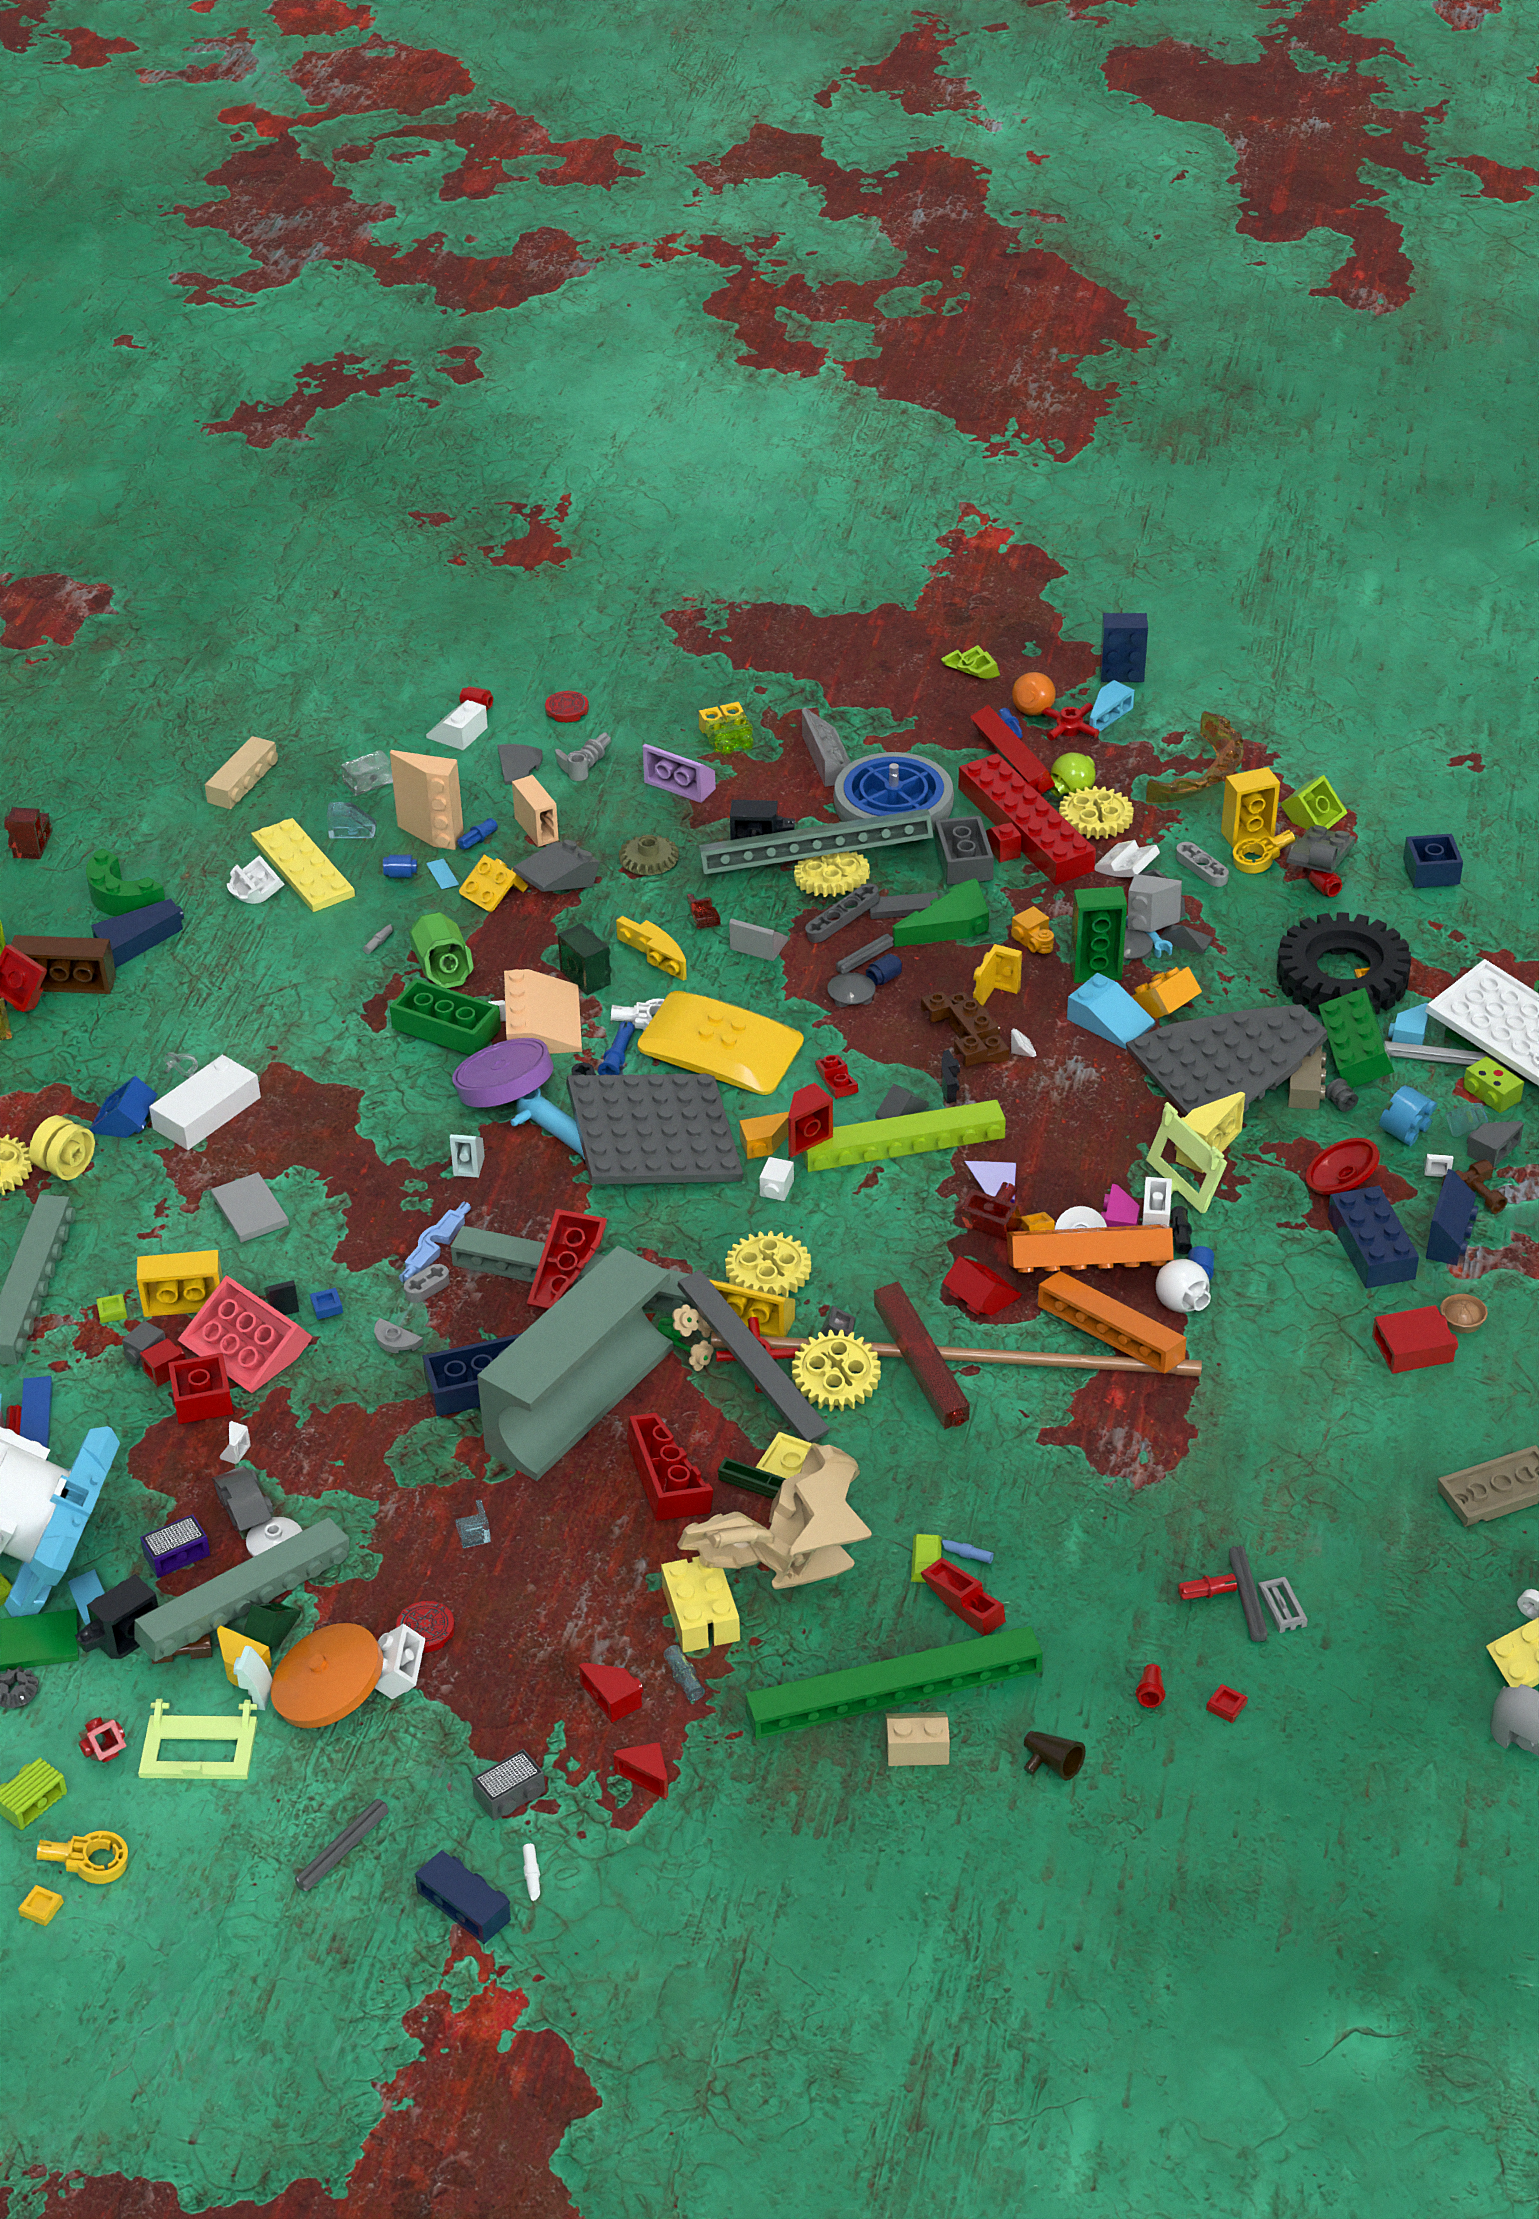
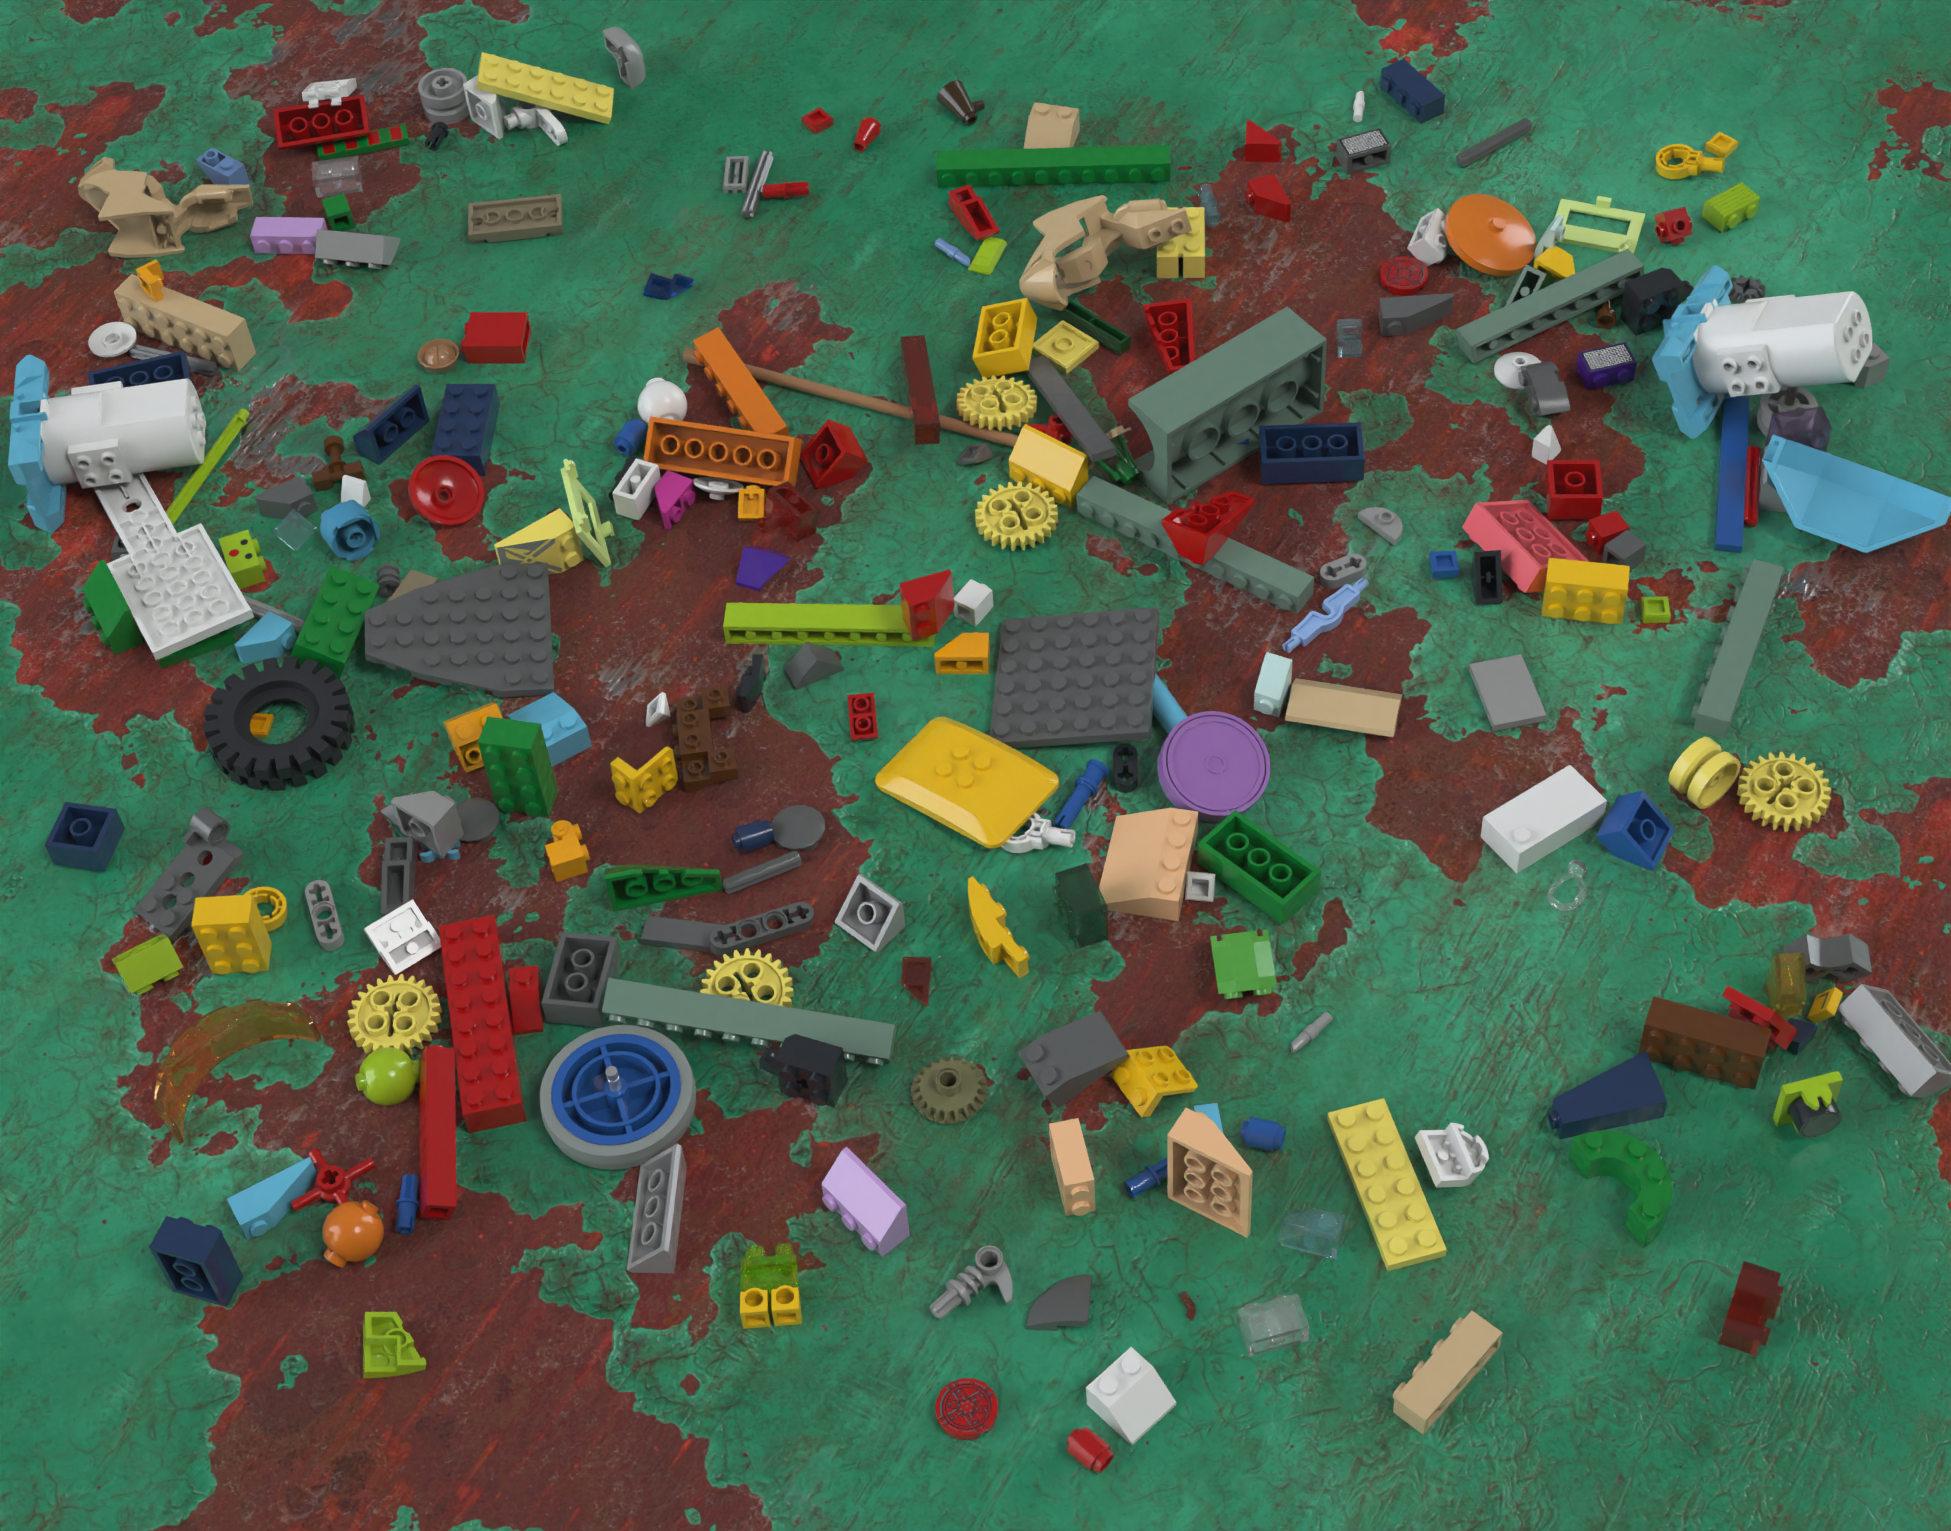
camera: 160 degrees left, 10 degrees up
none -> clear blue slope [643,273,694,300]
none -> yellow brick [973,298,1037,378]
none -> tan slope [1285,678,1403,737]
none -> dark grey slope [1378,293,1453,336]

